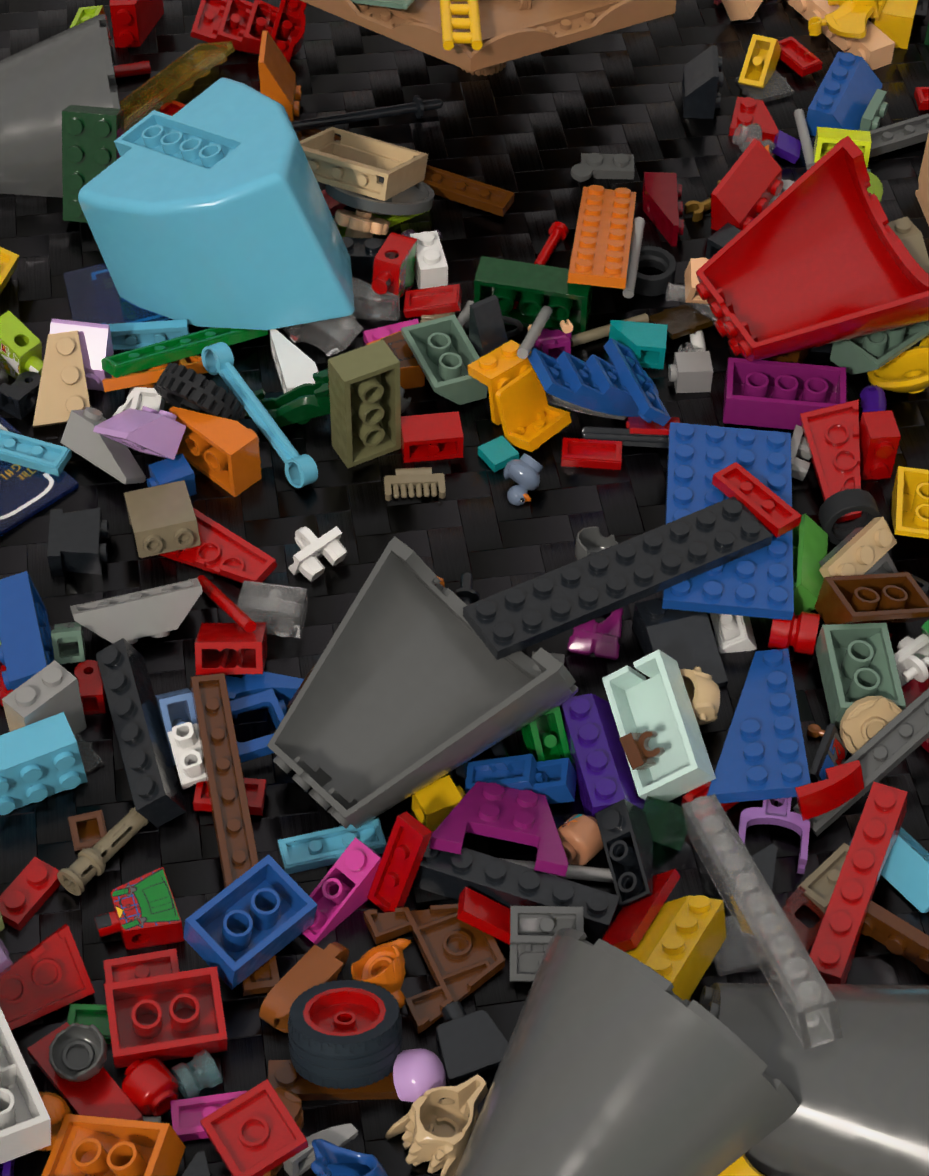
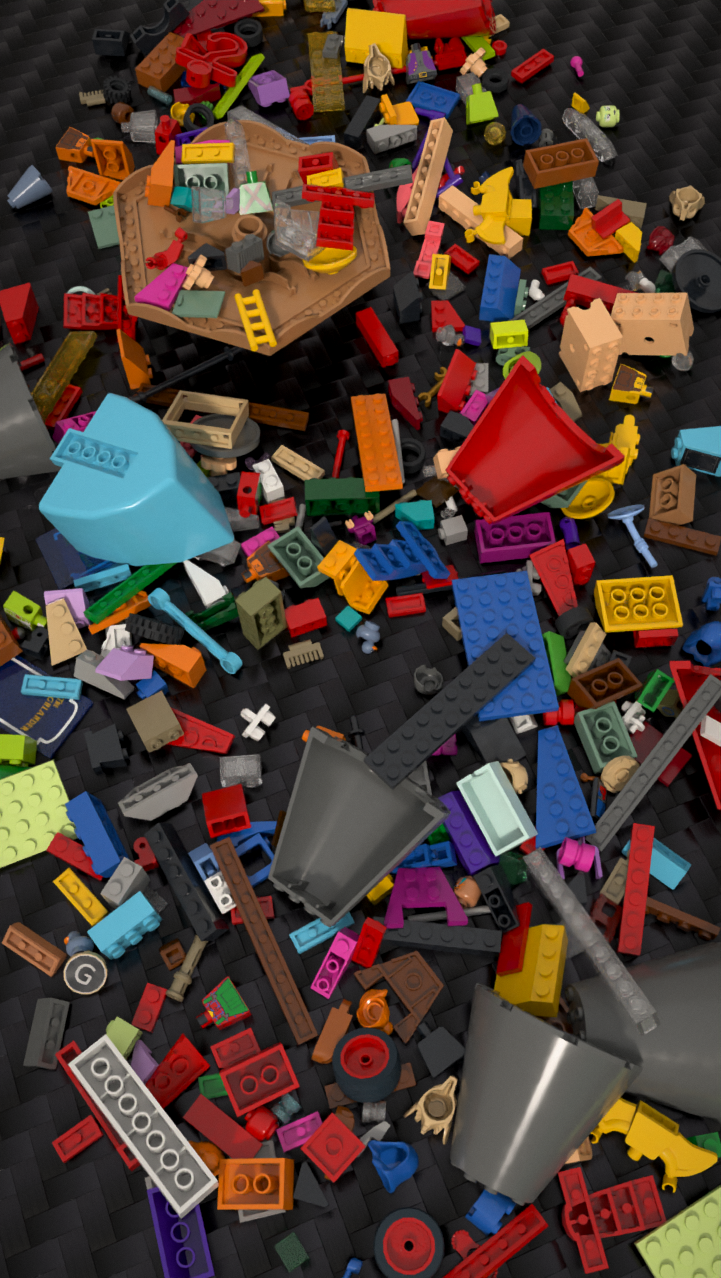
camera: 10 degrees left, 15 degrees up
dark grey hair [49,1023,107,1082] -> none
sand green leg [51,622,86,664] -> none
dark green brick [62,105,124,223] -> none
blue brick [183,854,318,990] -> none
red bar [197,575,257,633] -> none
lavender hair [393,1048,446,1103] -> none
red tile [457,887,510,945] -> none
dark grey slope [509,906,584,982] -> none
light grey bar [517,306,552,359] -> none
dark grey hinge [571,153,635,182] -> none
reddish brown tile [619,731,665,770] -> none
red plate [712,462,802,538] -> none
light grey bar [794,109,815,170] -> none
red slope [795,760,865,821] -> none
none -> tan plate [271,445,325,481]
none -> red brick [356,307,398,368]
none -> clear wheel [362,1100,387,1124]
none -> coral slope [413,221,445,279]
none -> dark tan panel [442,607,462,641]
none -> white arm [529,280,545,301]
none -> dark pink wheel [558,837,595,873]

